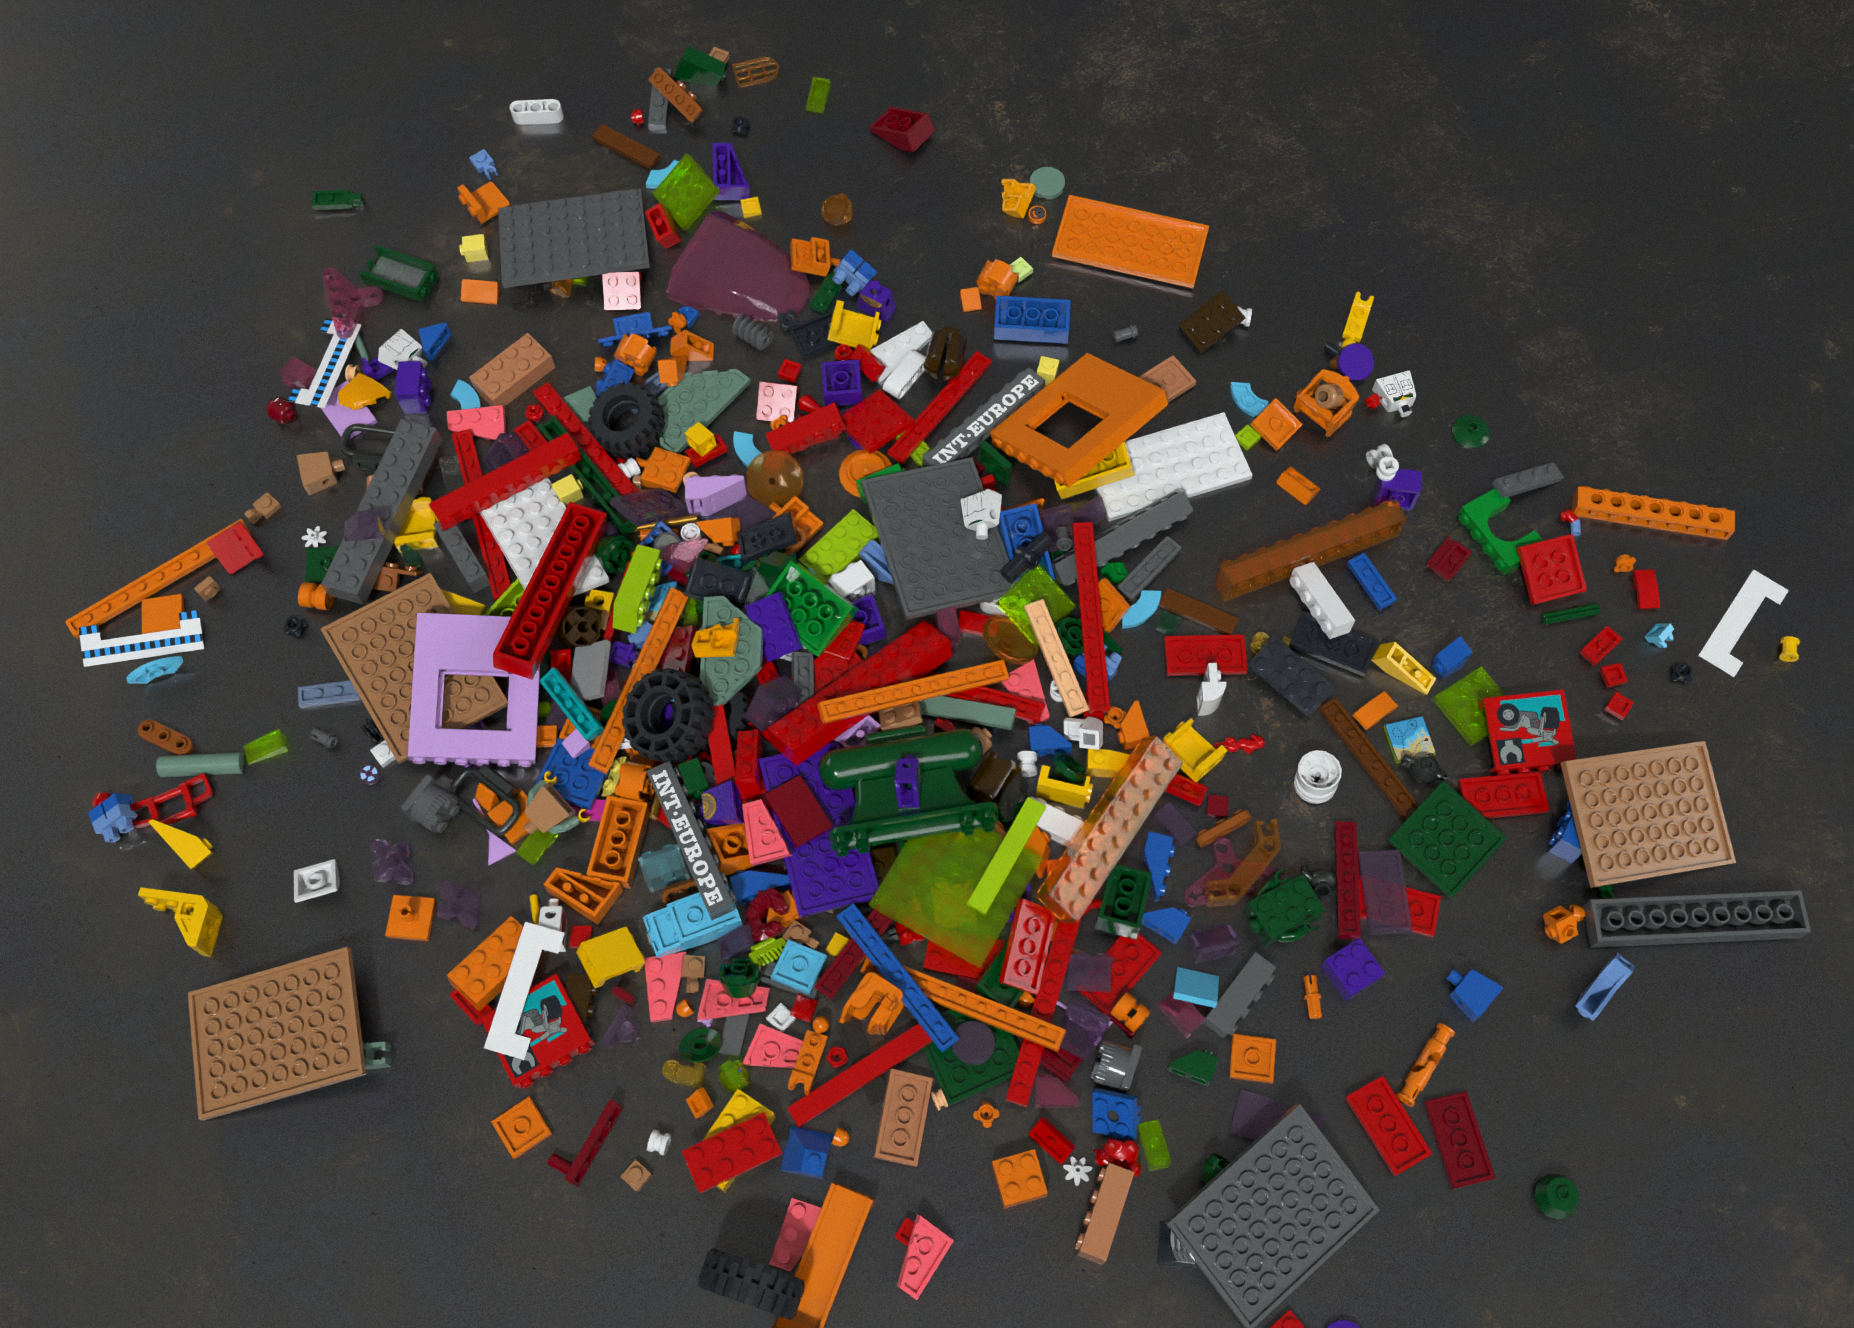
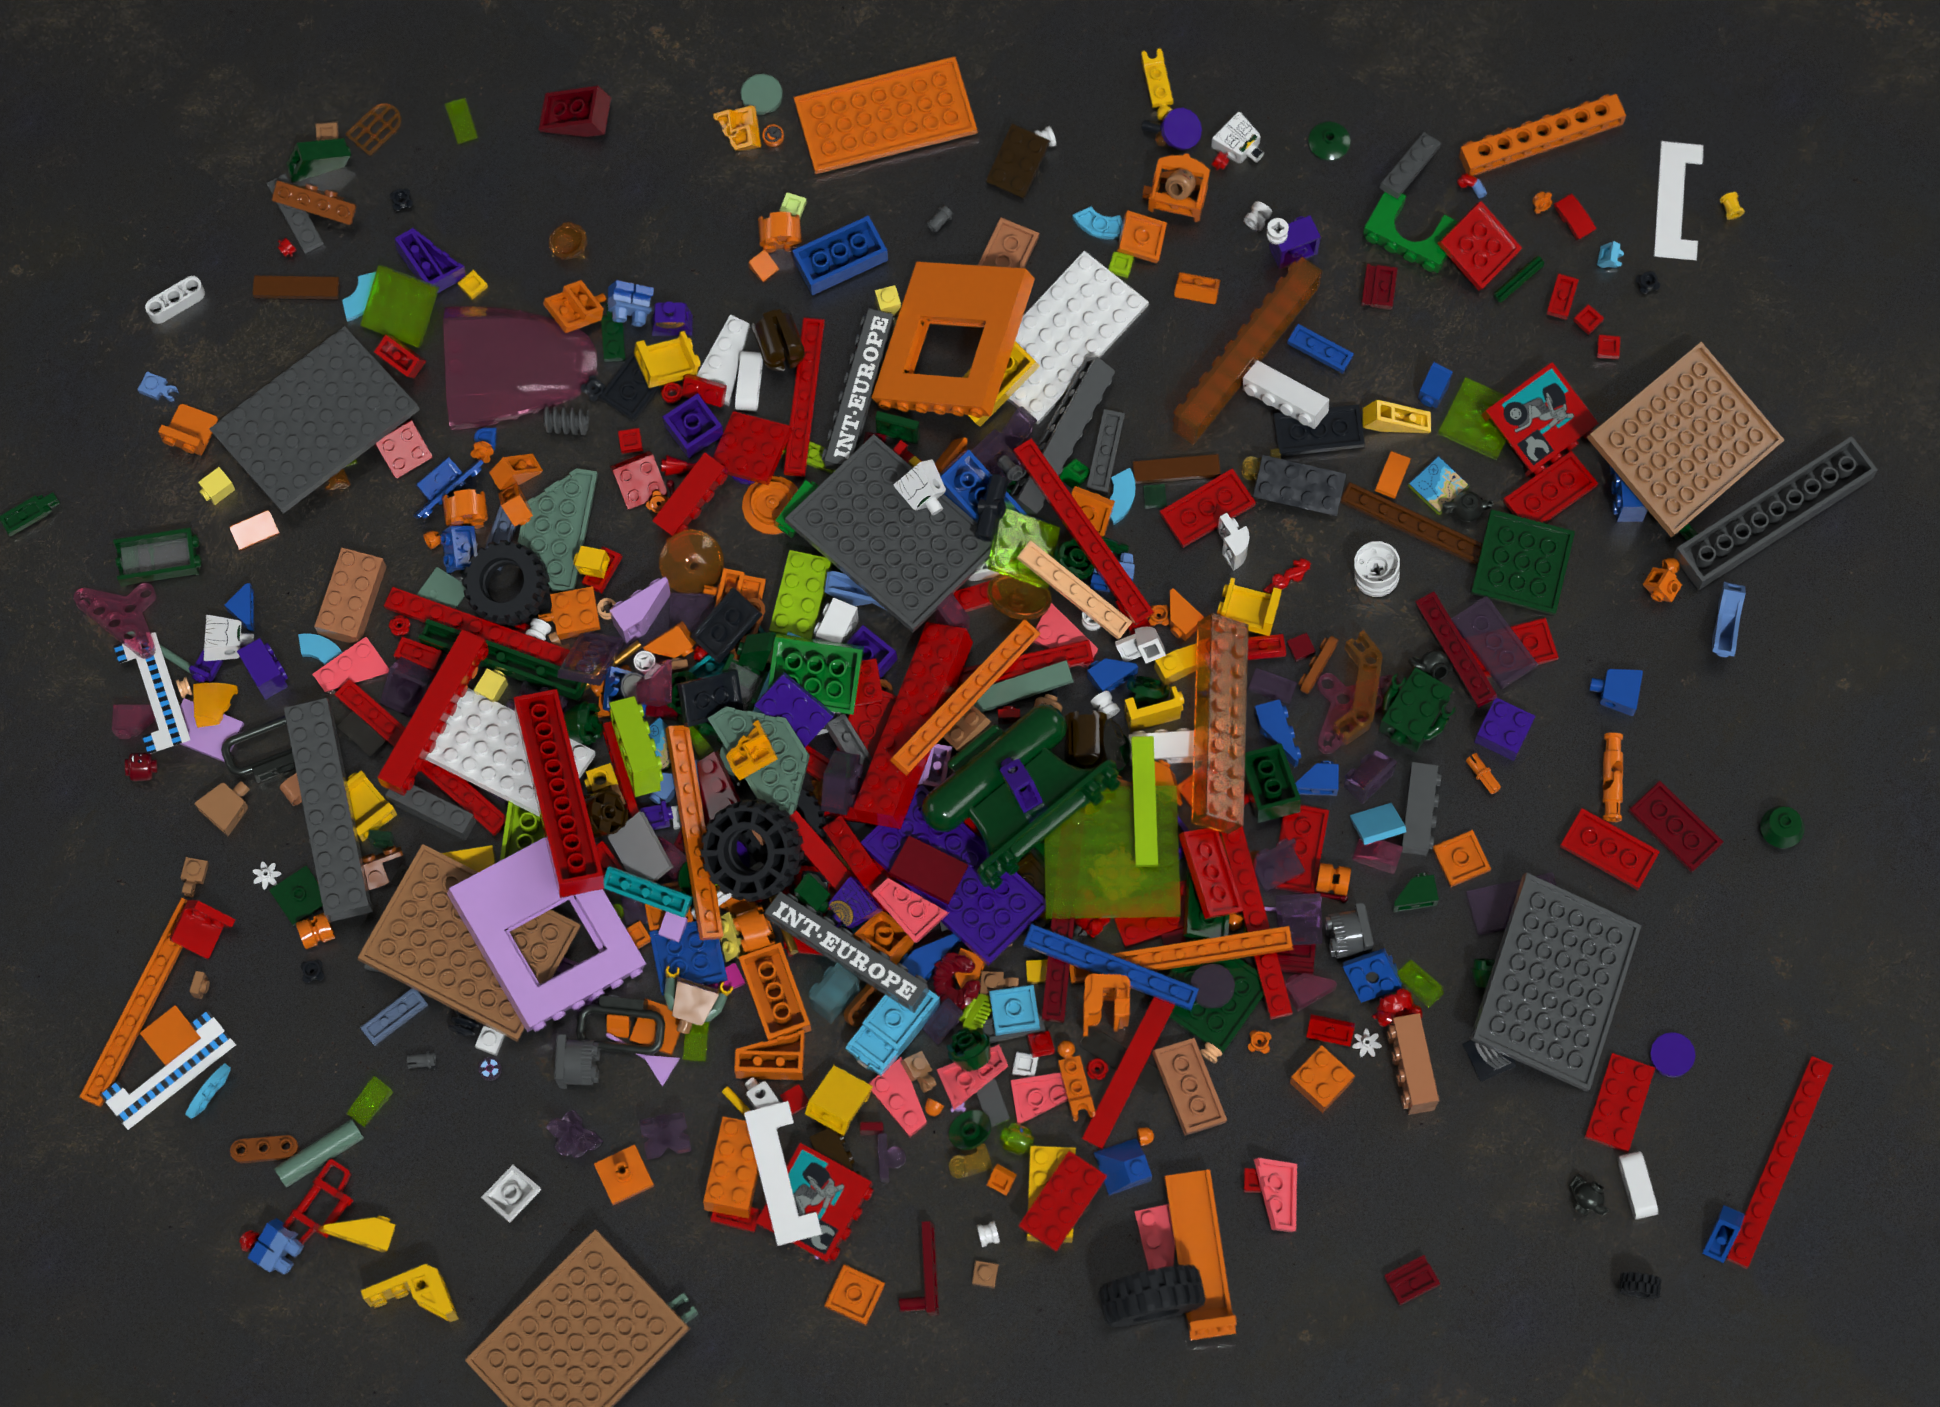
camera: 30 degrees left, 5 degrees up
clear purple slope [344,509,385,542] -> none
medium azure tile [733,431,767,474] -> none

